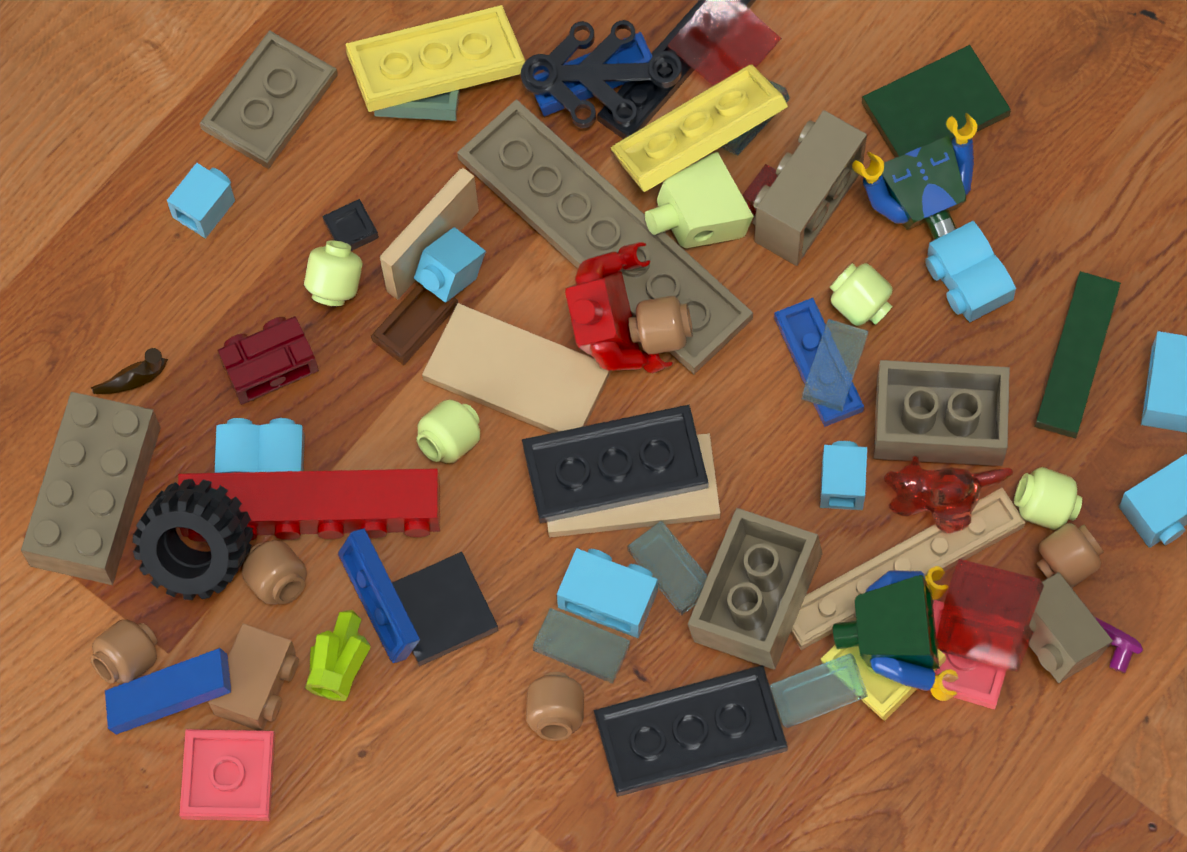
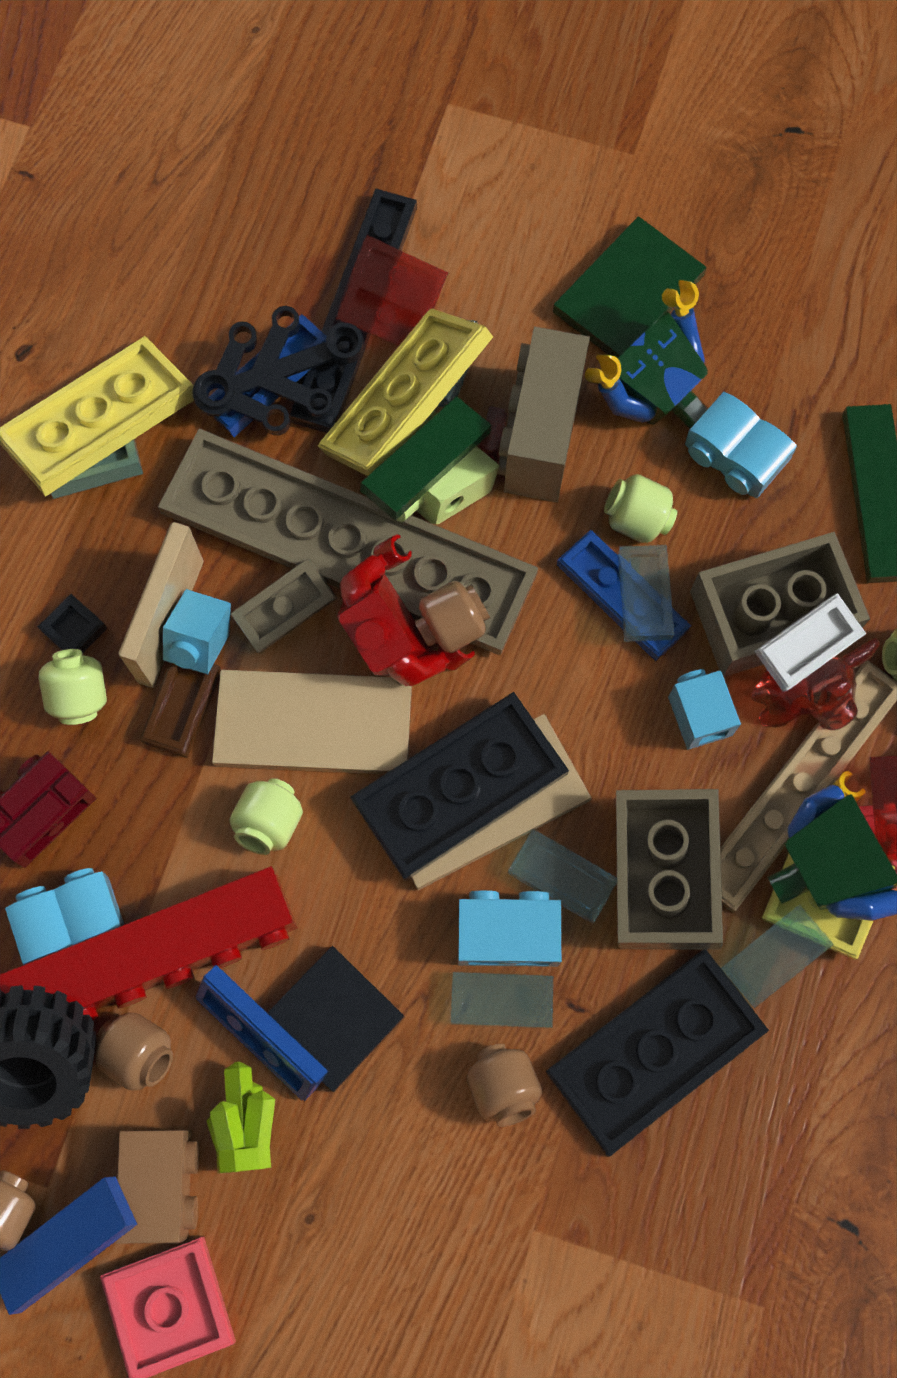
camera: 25 degrees left, 5 degrees up
none -> dark tan plate [231,558,337,653]
none -> dark green tile [360,396,492,521]
none -> white tile [754,593,866,691]

